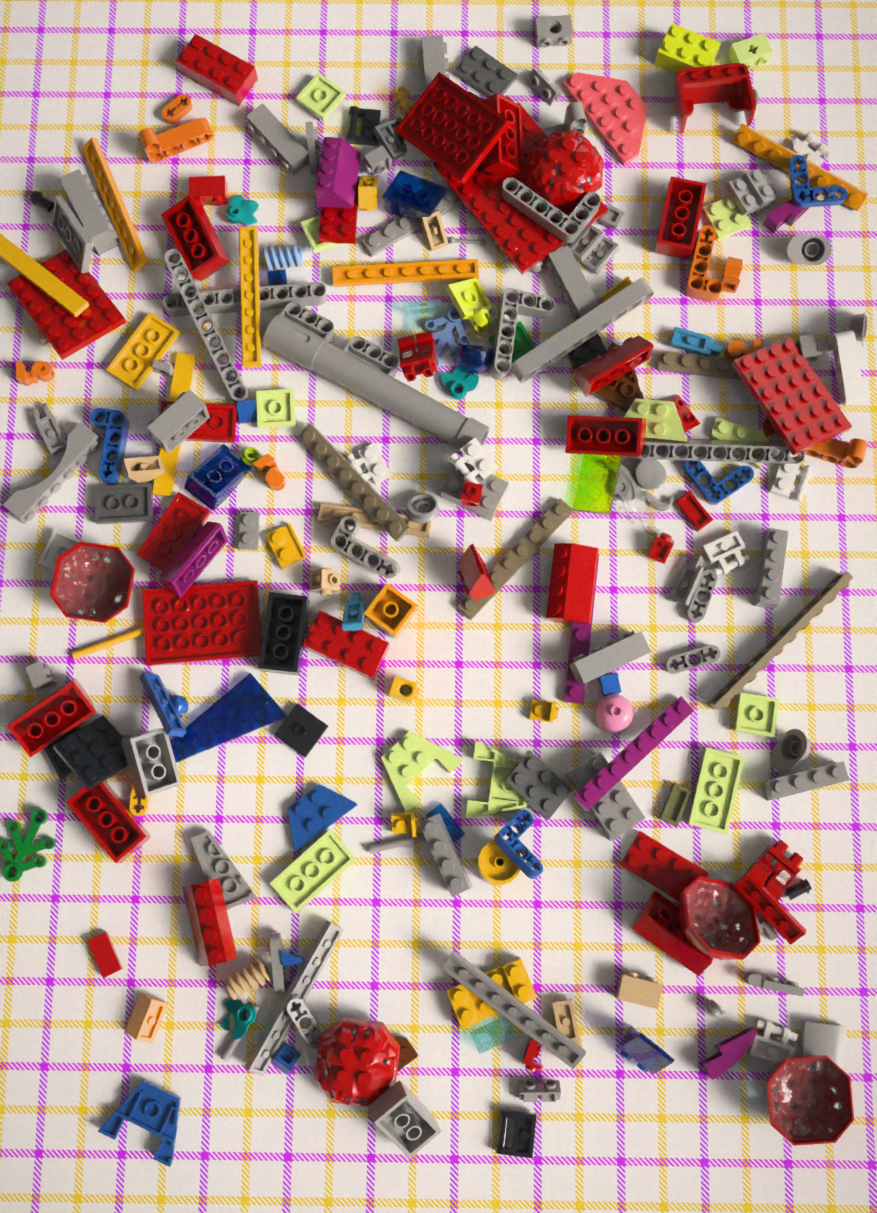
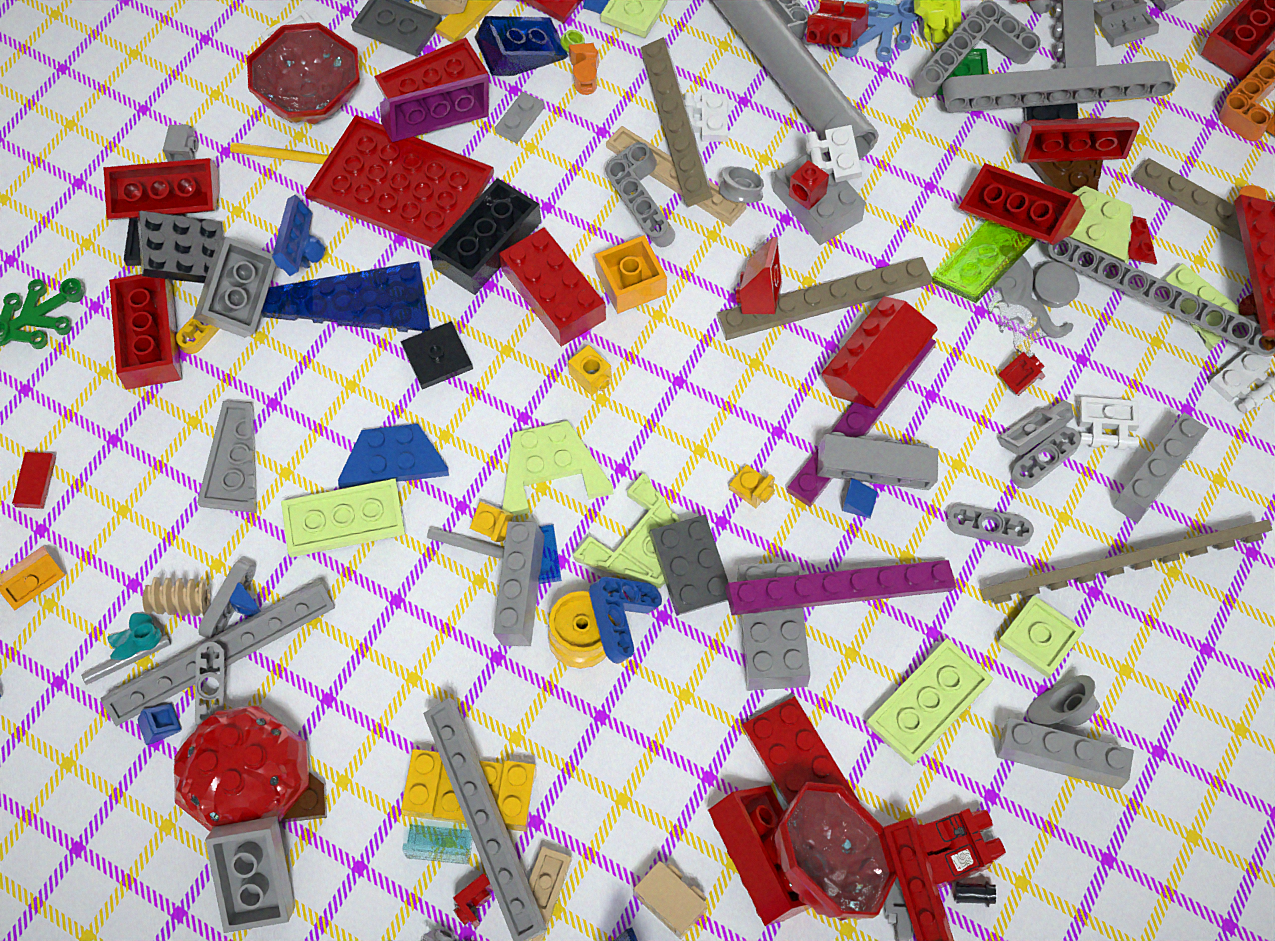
camera: 30 degrees right, 15 degrees down
red slope [182,878,237,966] -> none
yellow plate [266,523,307,570] -> none
tan brick [309,567,340,596] -> none
dark azure hinge [342,592,365,631] -> none
teal plate [442,364,479,400] -> none
clear blue cylinder [456,345,494,375] -> none
bright pink cylinder [594,694,634,733] -> none
olive tile [658,783,692,827] -> none
dark azure hinge [669,327,723,356] -> none
red tile [674,490,713,532] -> none
blue beam [683,460,754,505] -> none

